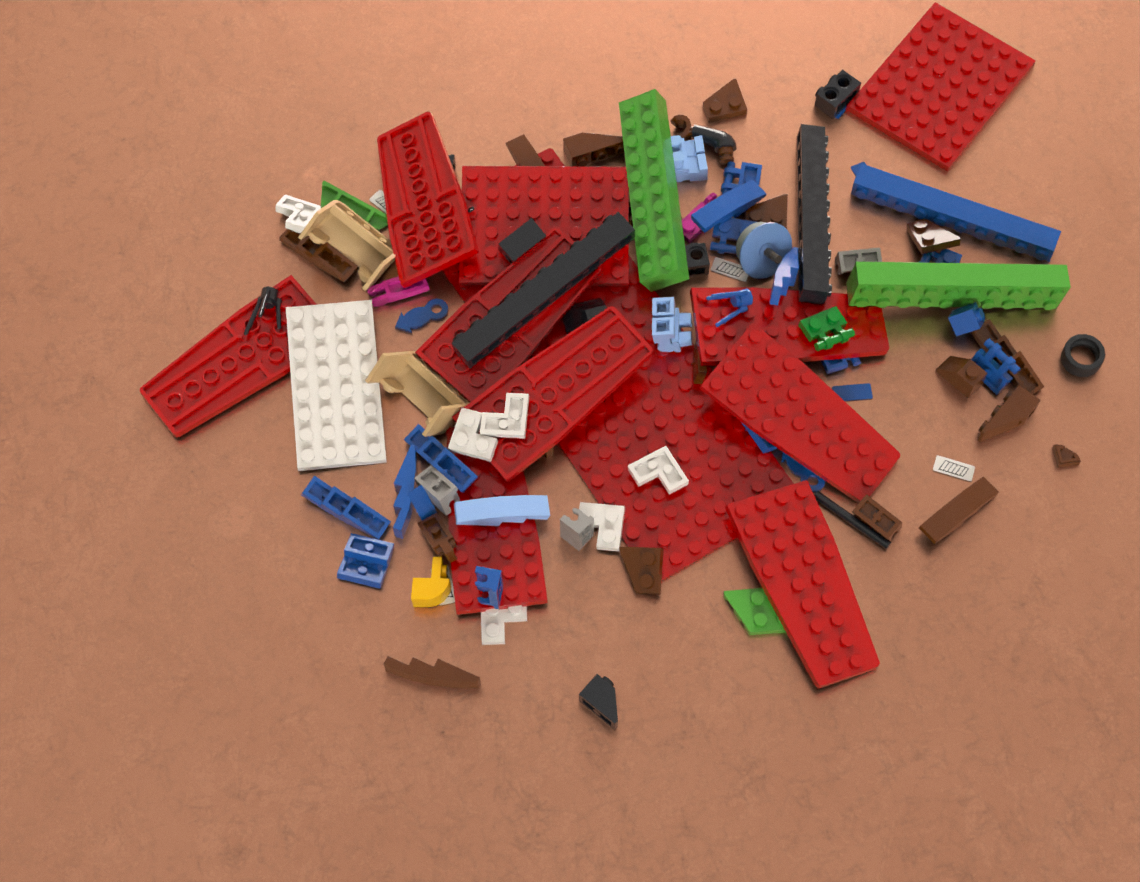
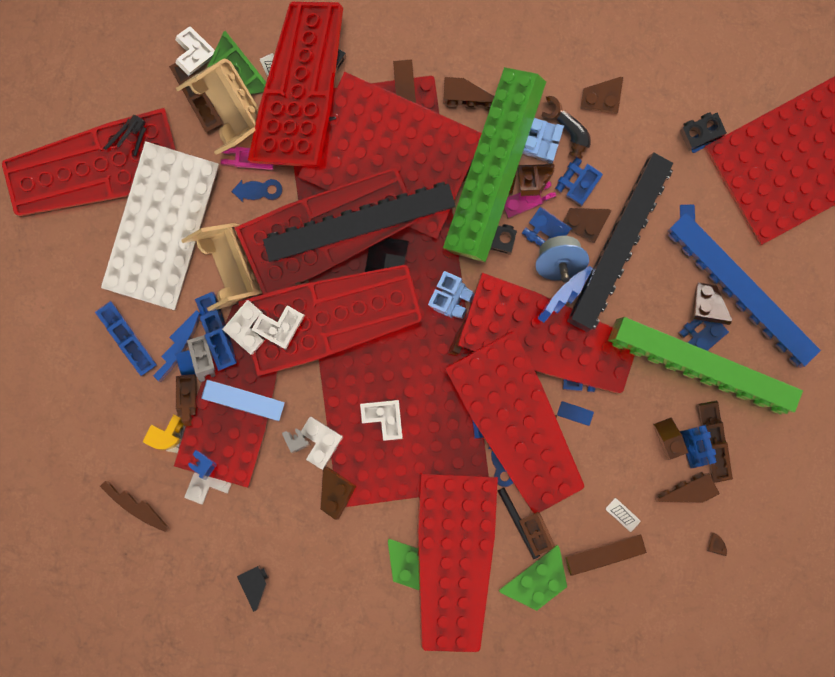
camera: 20 degrees right, 20 degrees up
blue slope [337,533,394,589] -> none
black hinge [498,218,546,264] -> none
blue slope [691,180,767,233] -> none
blue plant [706,288,753,327] -> none
white sticker [710,257,748,282] -> none
green plate [798,306,855,351] -> none
light grey hinge [835,247,882,275] -> none
blue brick [948,302,985,337] -> none
black tyre [1061,334,1106,377] -> none
none -> bright green wing [499,545,567,611]
none -> reddish brown wing [518,164,555,196]

